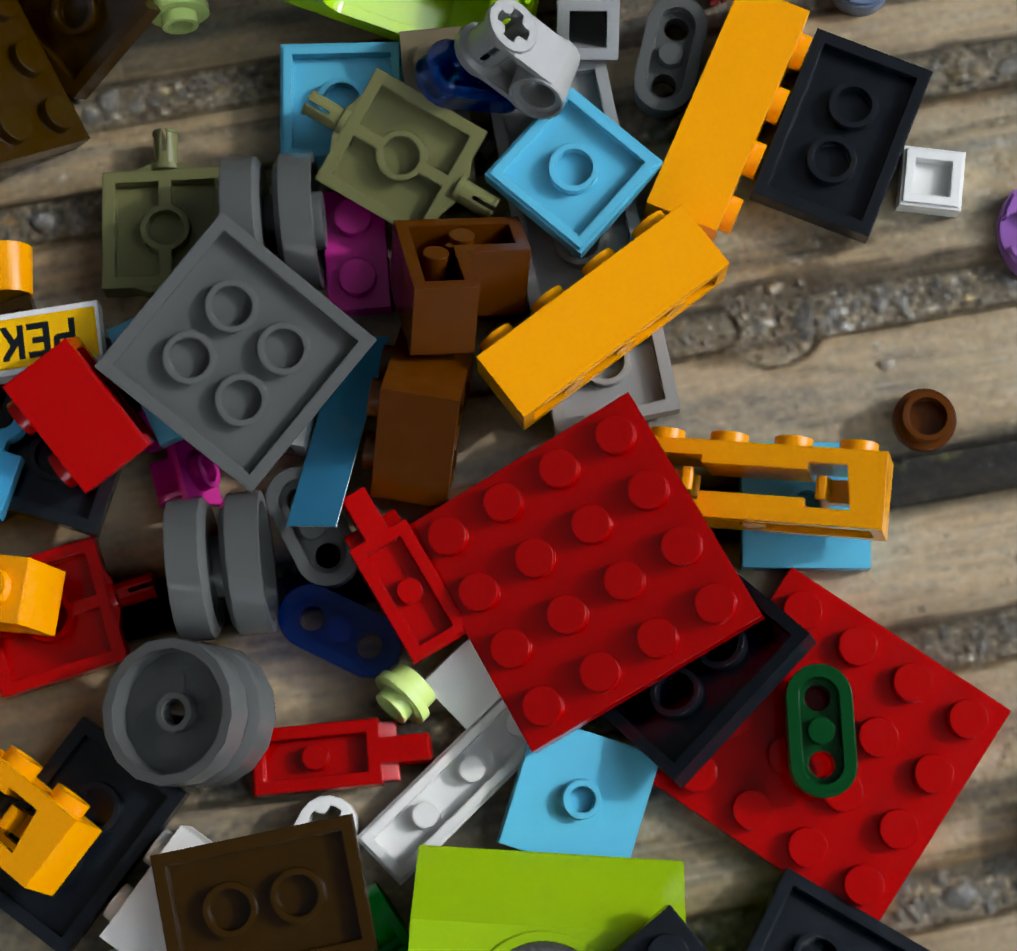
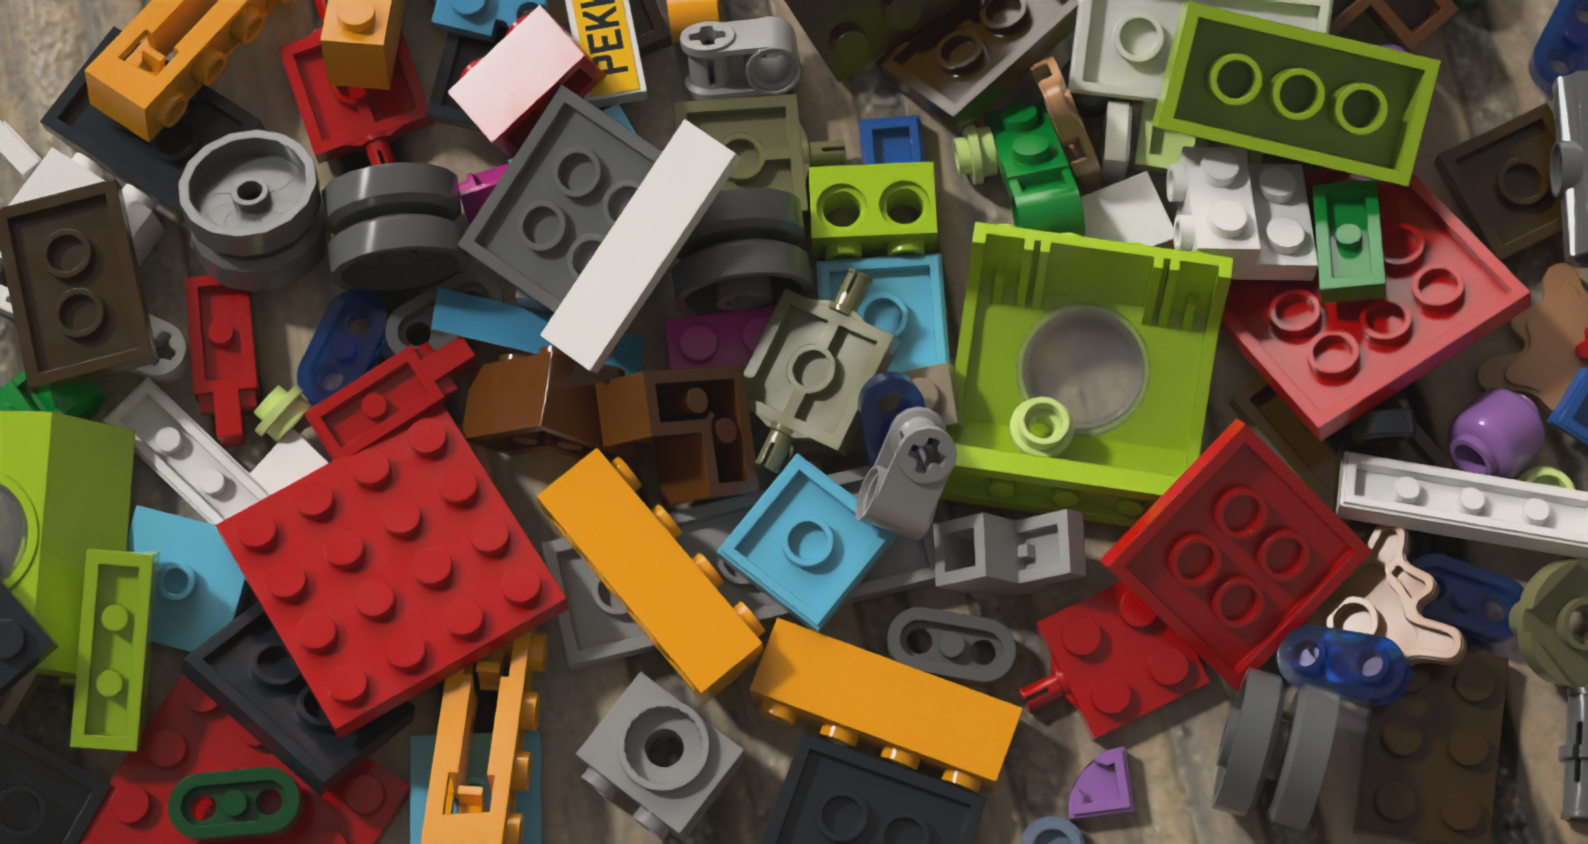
camera: 90 degrees right, 5 degrees down
none -> lime panel [70,549,160,752]
none -> white tile [540,119,742,373]
none -> light grey brick [576,671,746,842]
none -> light grey piece [680,16,801,101]
none -> lime brick [809,161,938,261]
none -> blue tile [859,115,925,165]

